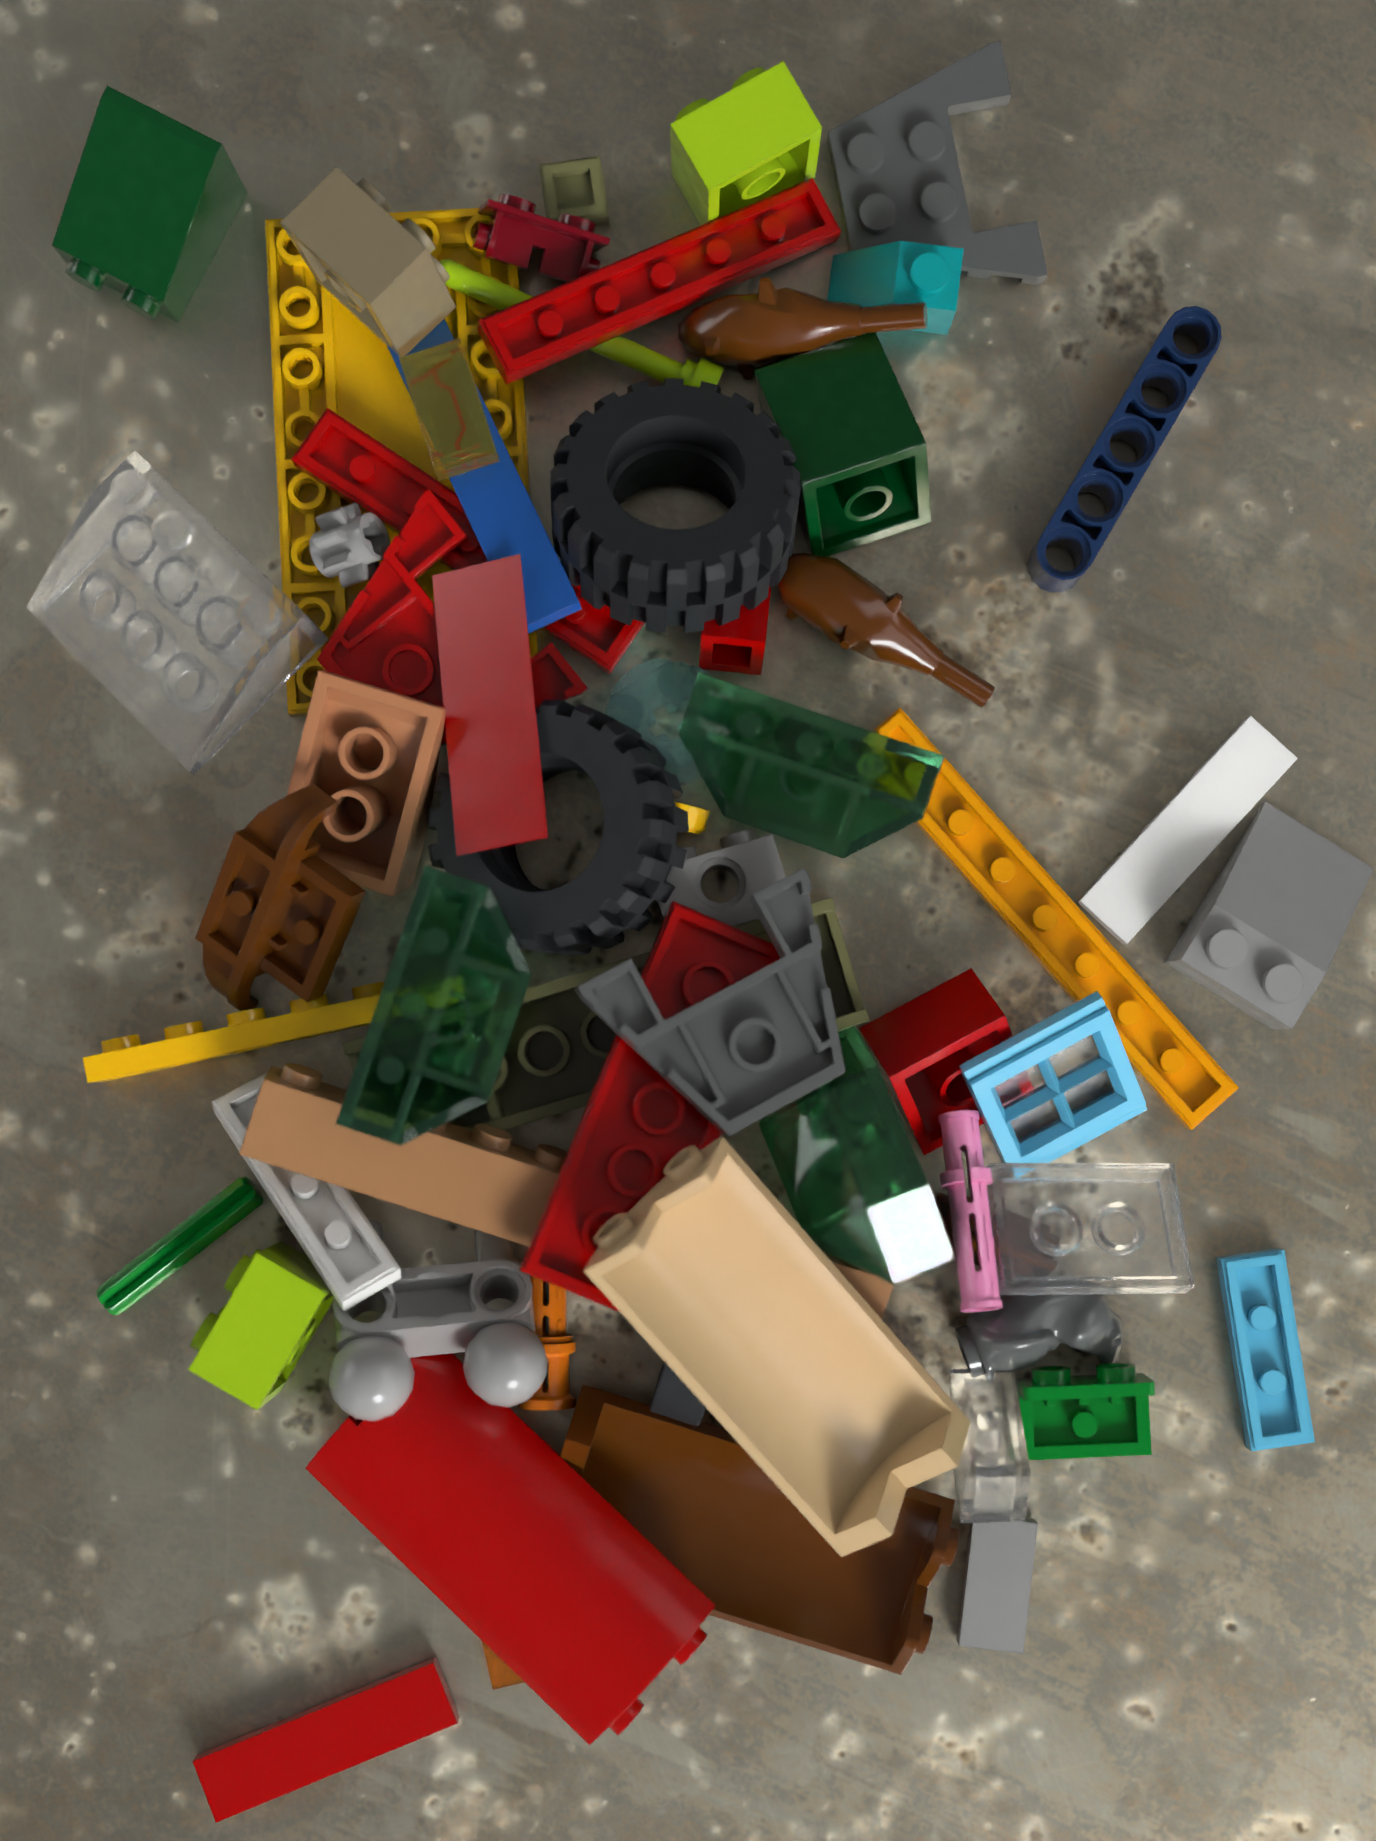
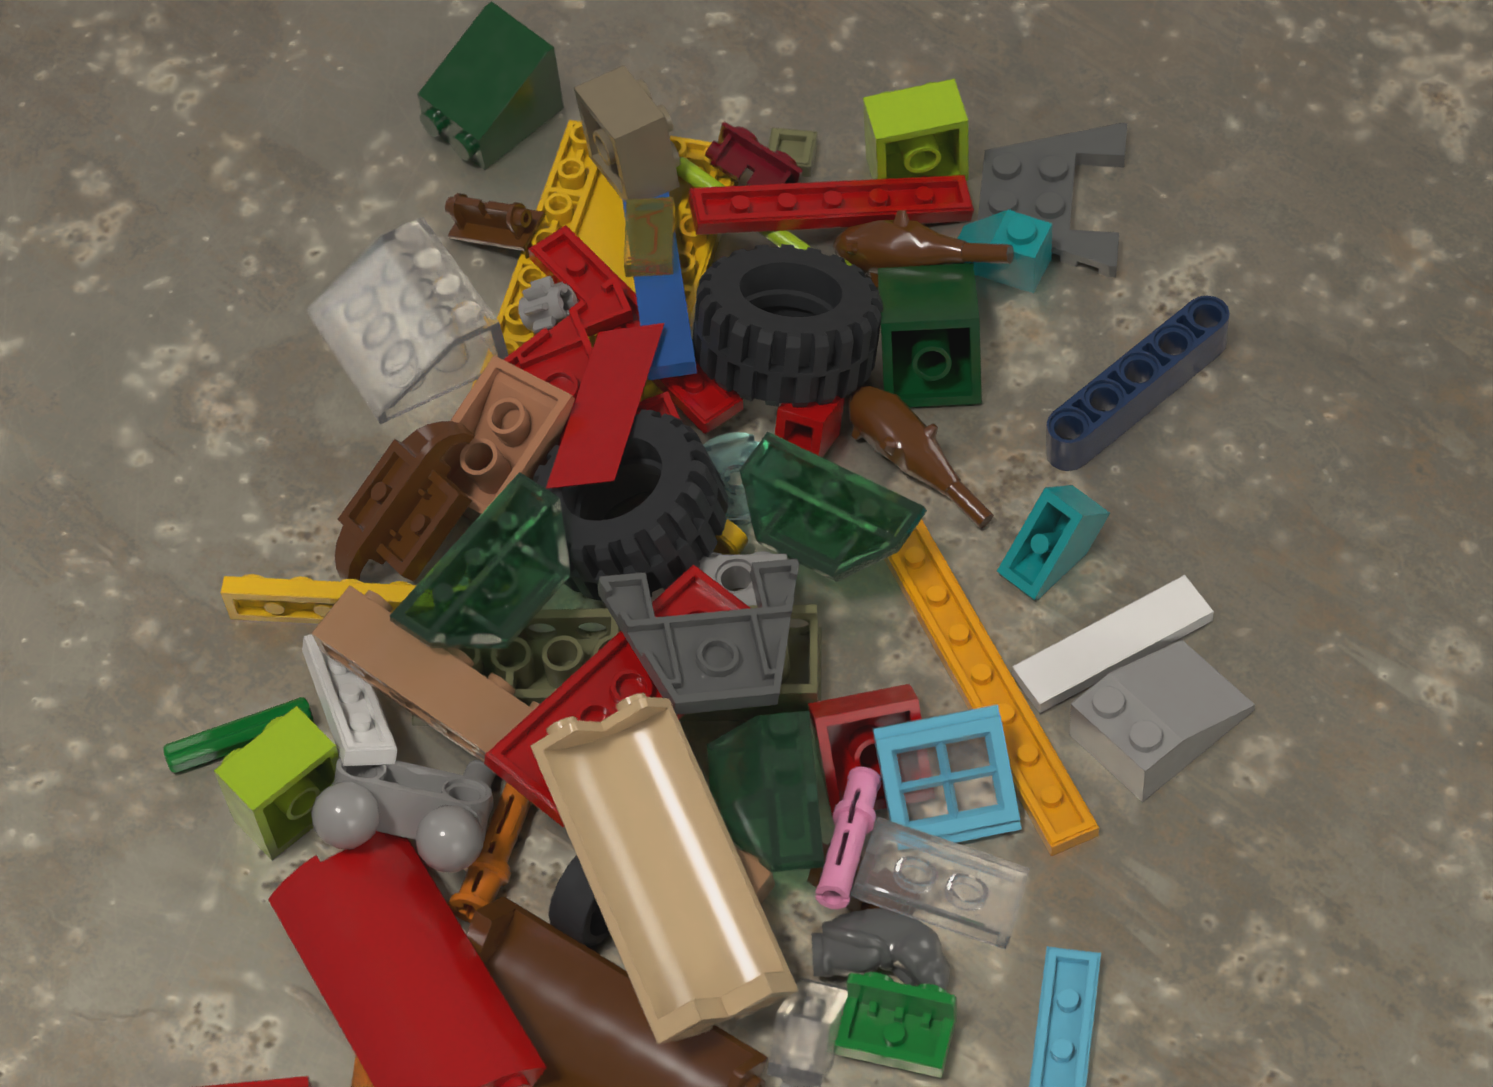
camera: 20 degrees right, 30 degrees down
none -> reddish brown hinge [445,193,546,251]
none -> teal slope [997,485,1110,600]

